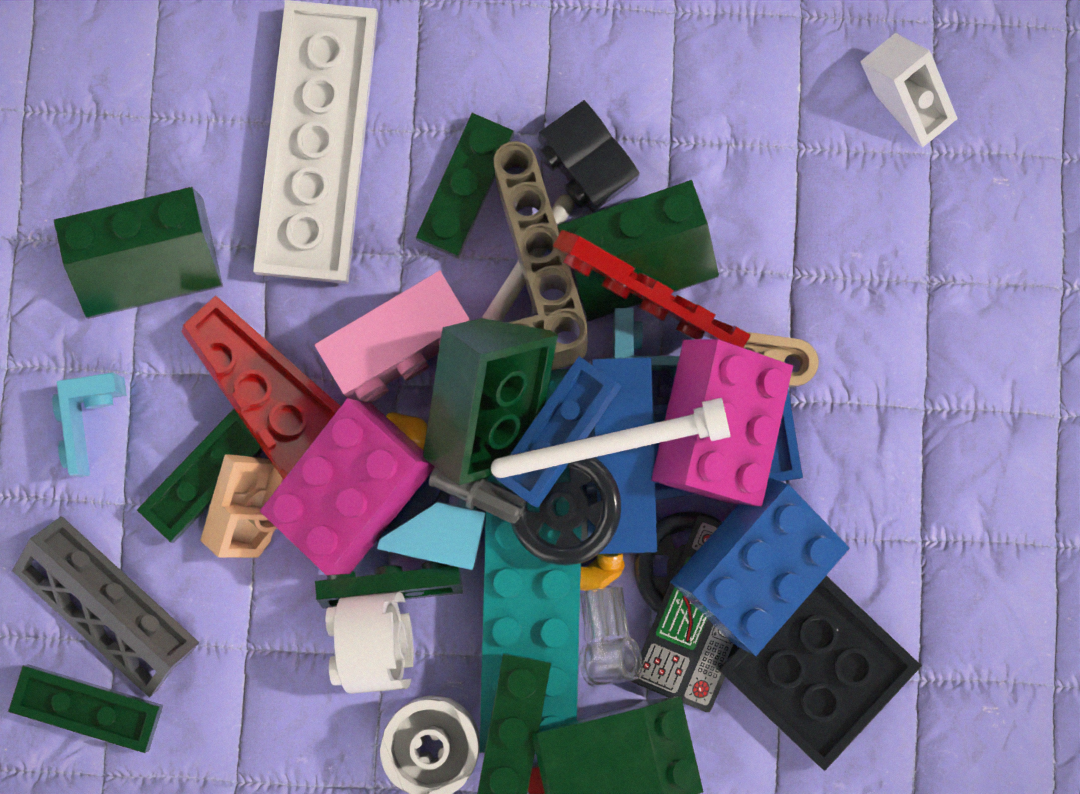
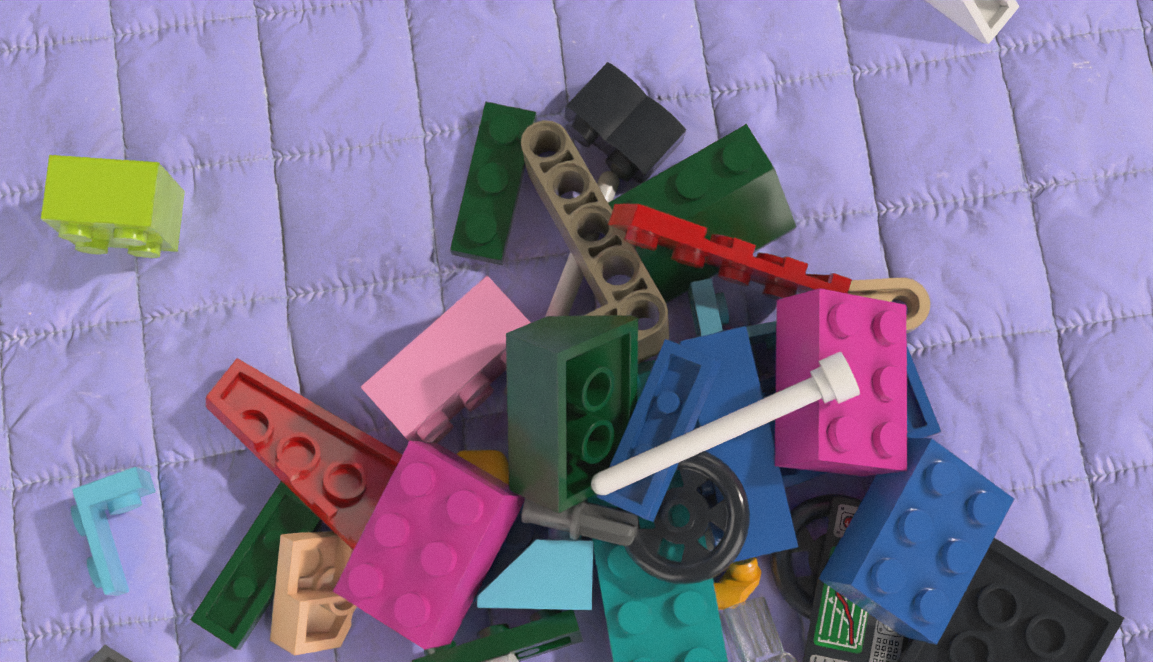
camera: 10 degrees left, 5 degrees down
dark green slope [54,187,223,319] -> none
white plate [253,0,378,284] -> none
none -> lime brick [41,155,185,258]

